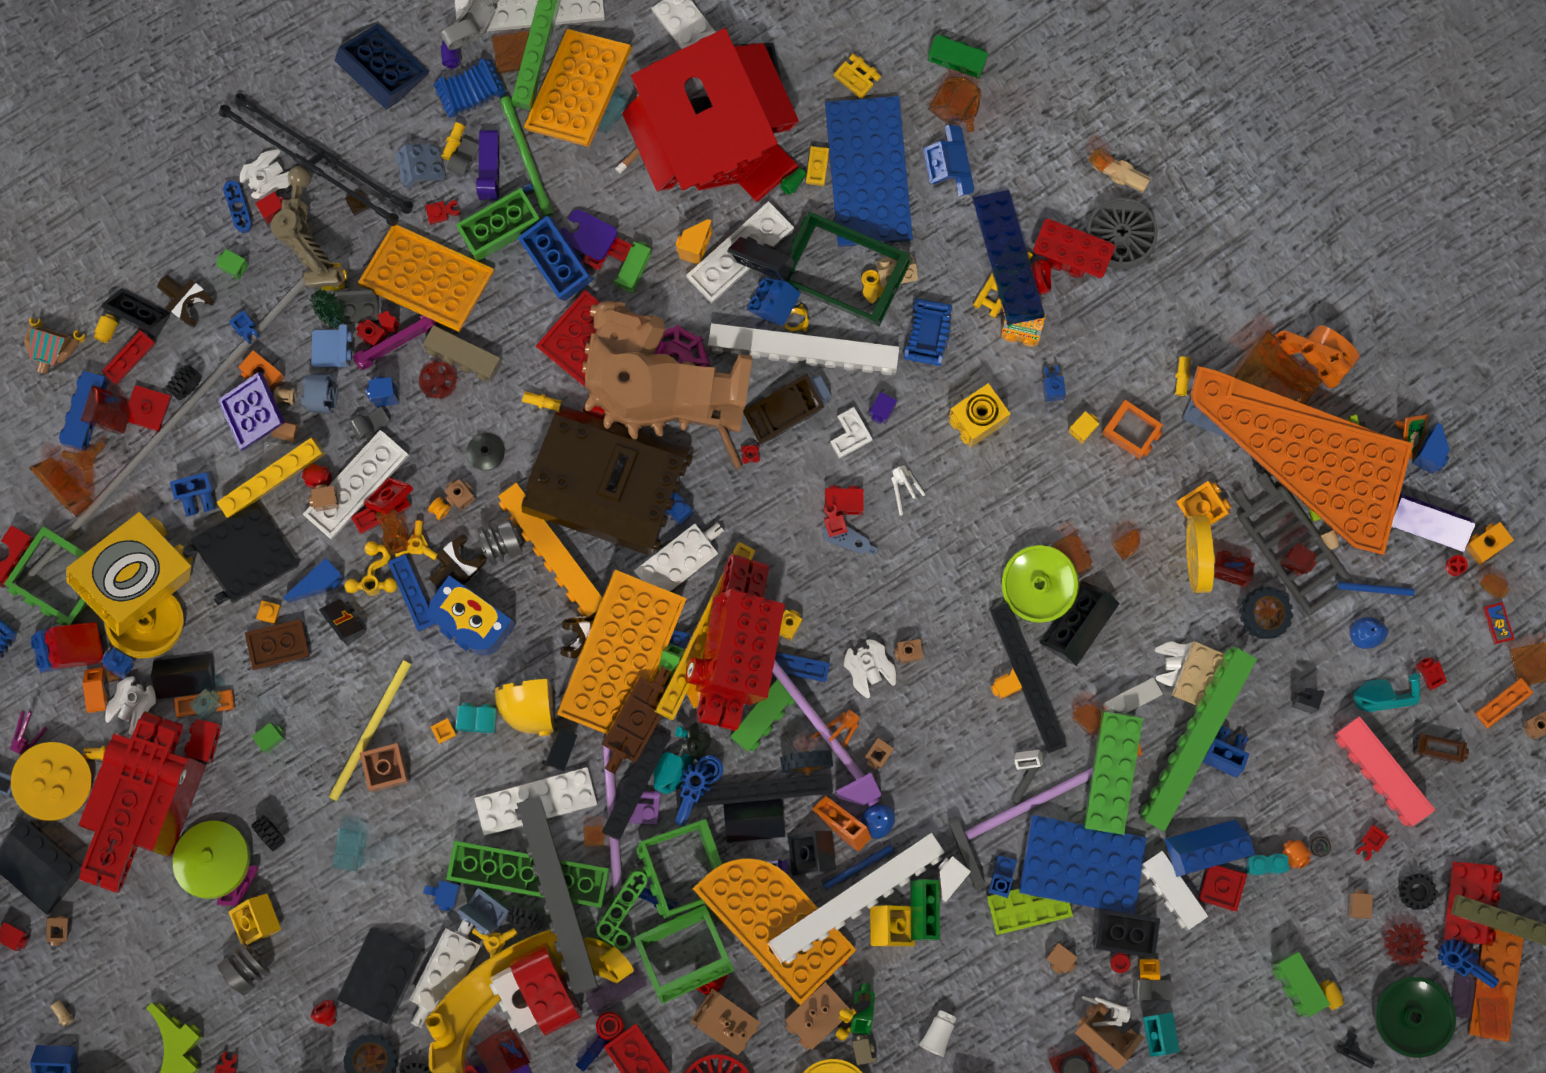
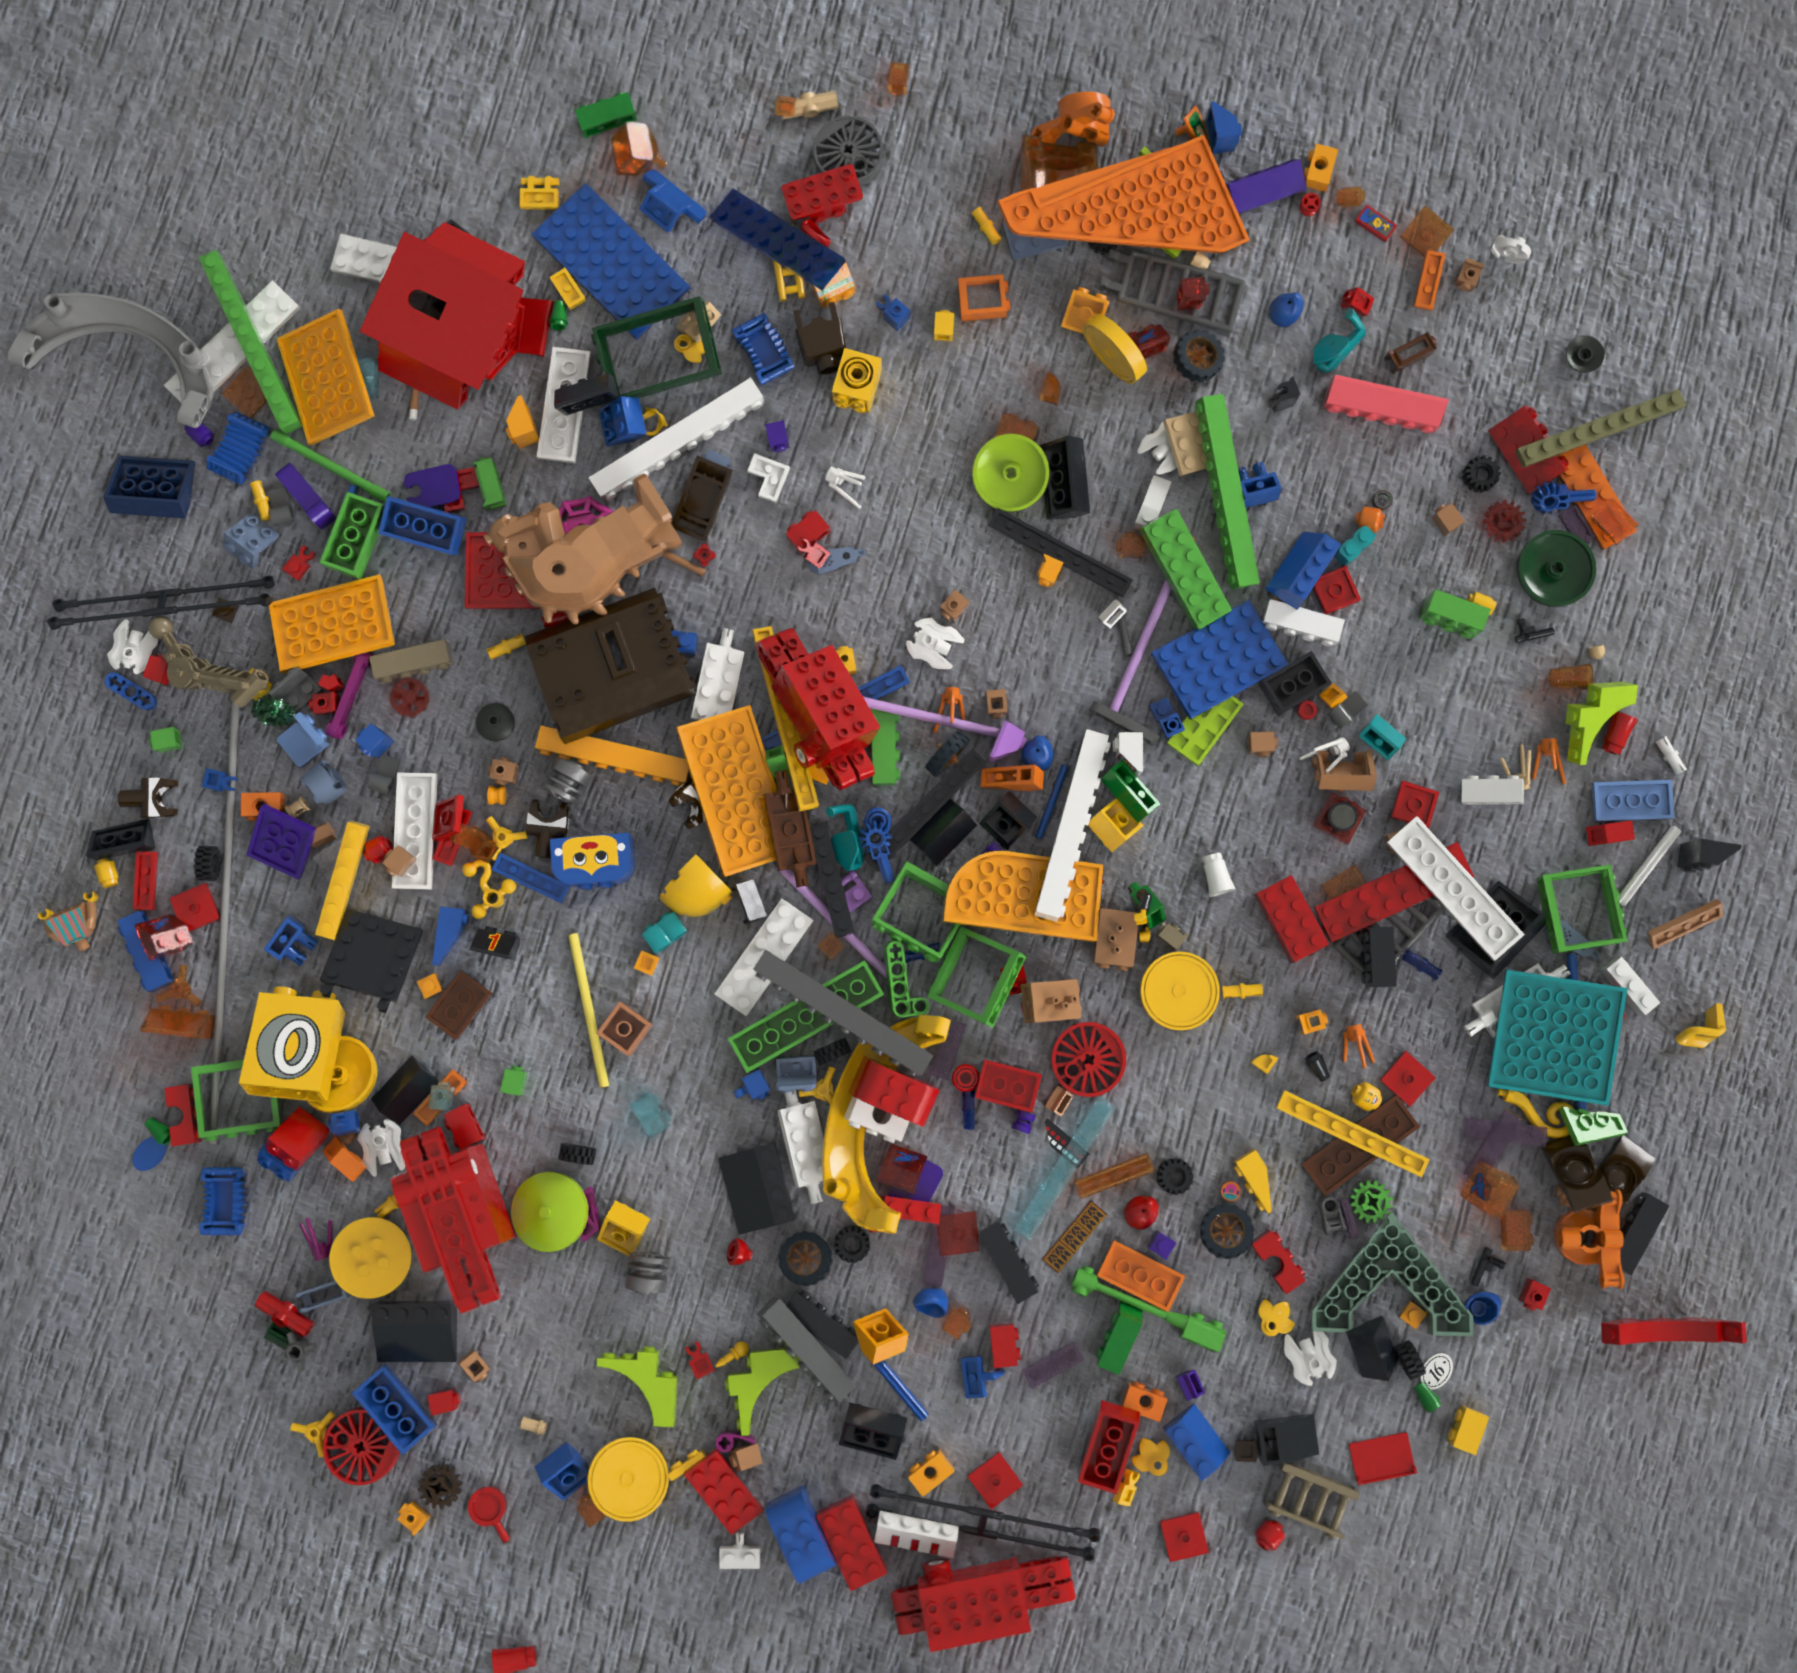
camera: 40 degrees left, 5 degrees up
pearl dark grey plate [682,722,710,761] -> none
blue bar [1337,582,1415,596] -> none
red plate [1355,825,1389,861] -> none
none -> dark brown piece [793,301,846,375]
none -> clear orange brick [888,62,909,95]

